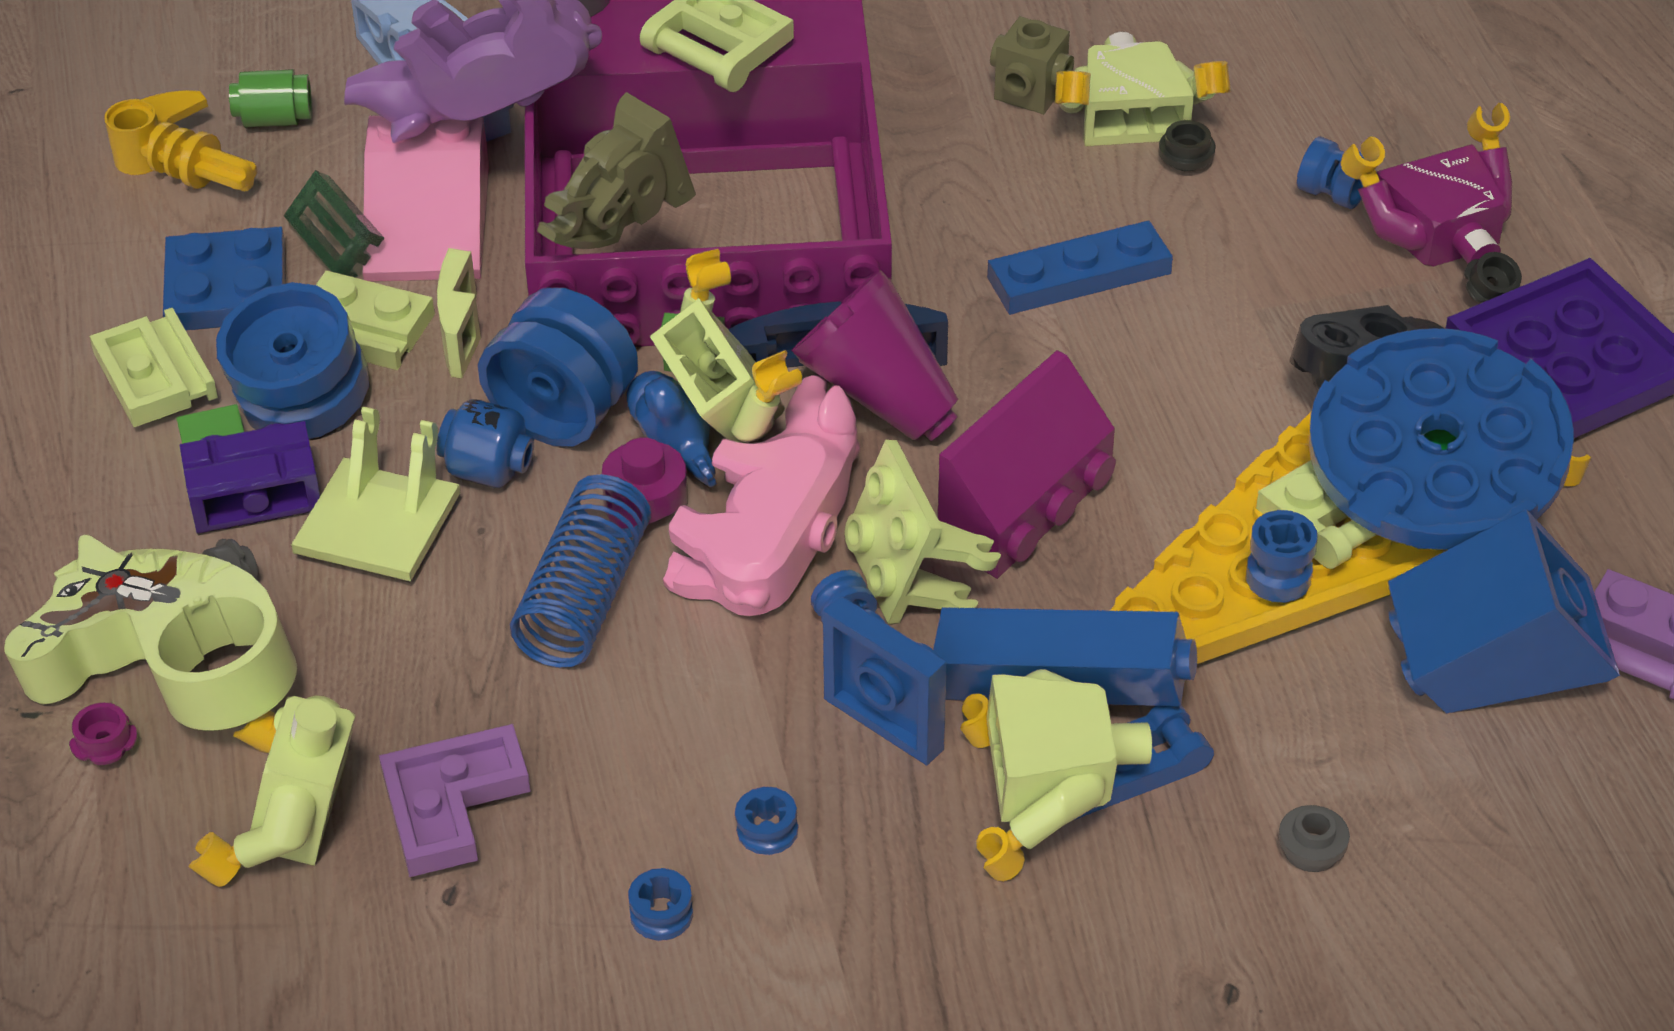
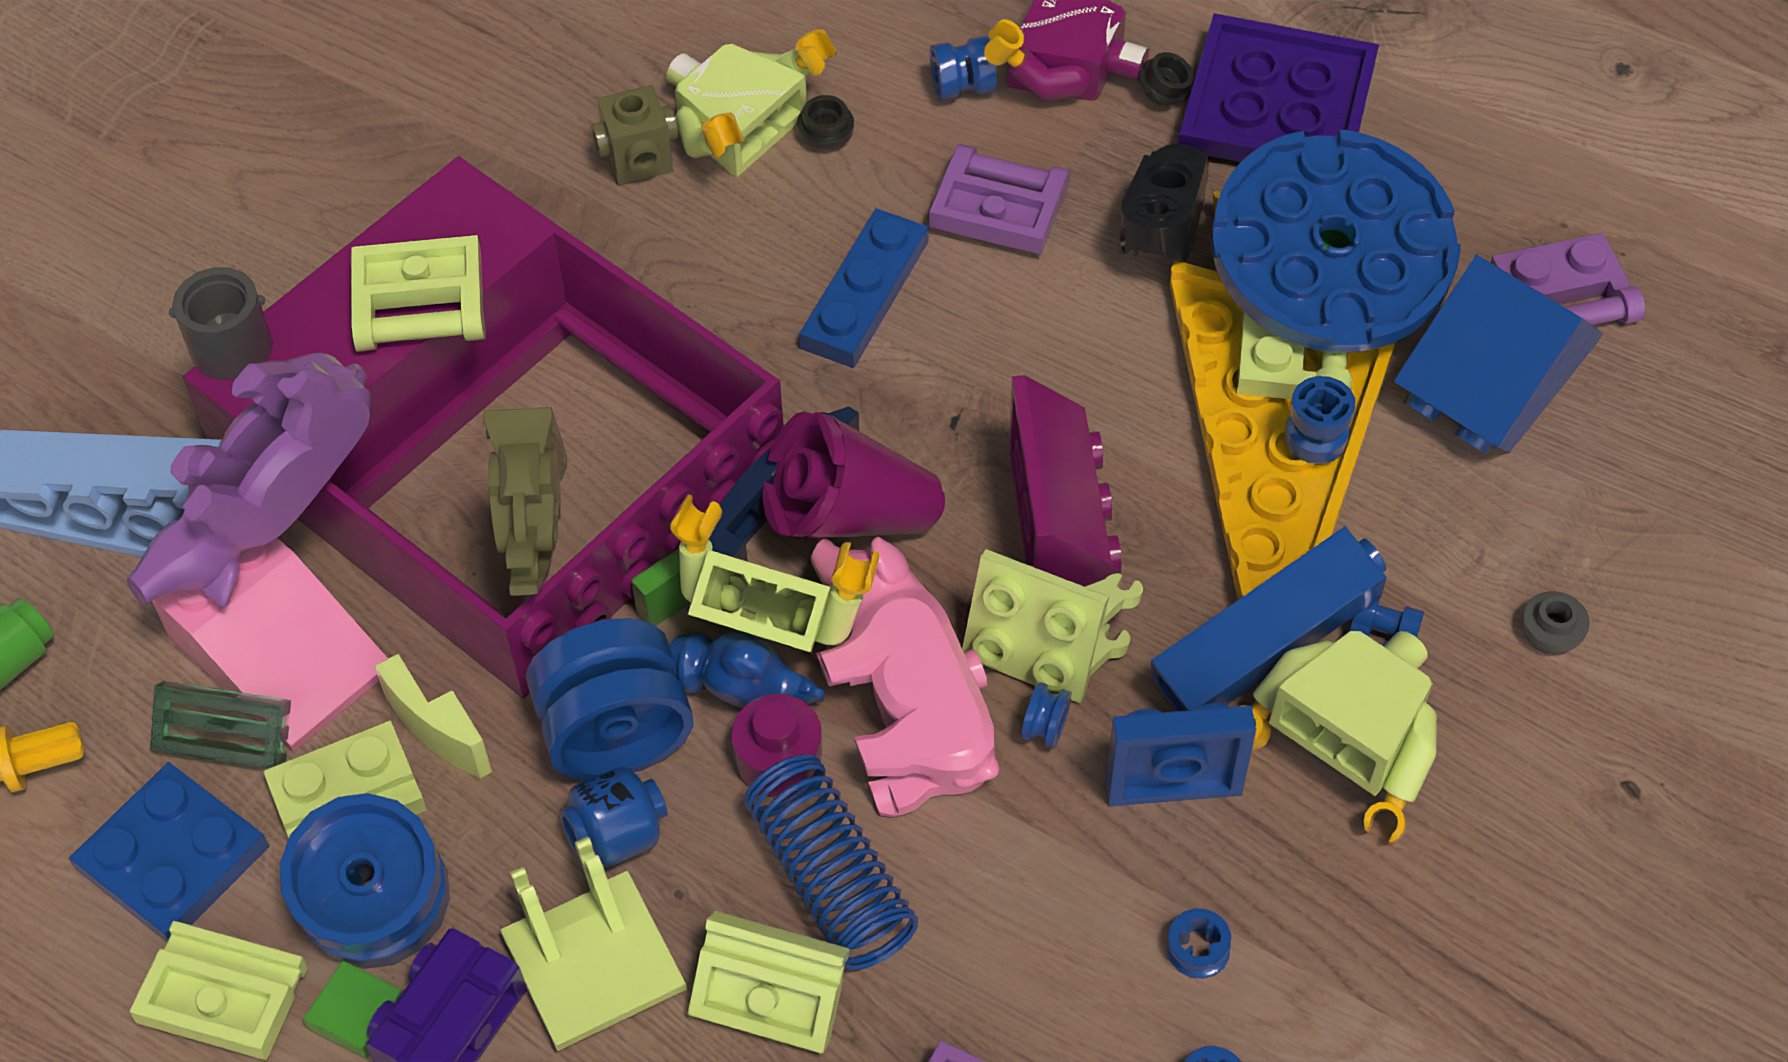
camera: 45 degrees left, 10 degrees up
none -> yellowish green plate [688,911,850,1054]
none -> medium lavender plate [929,144,1071,255]

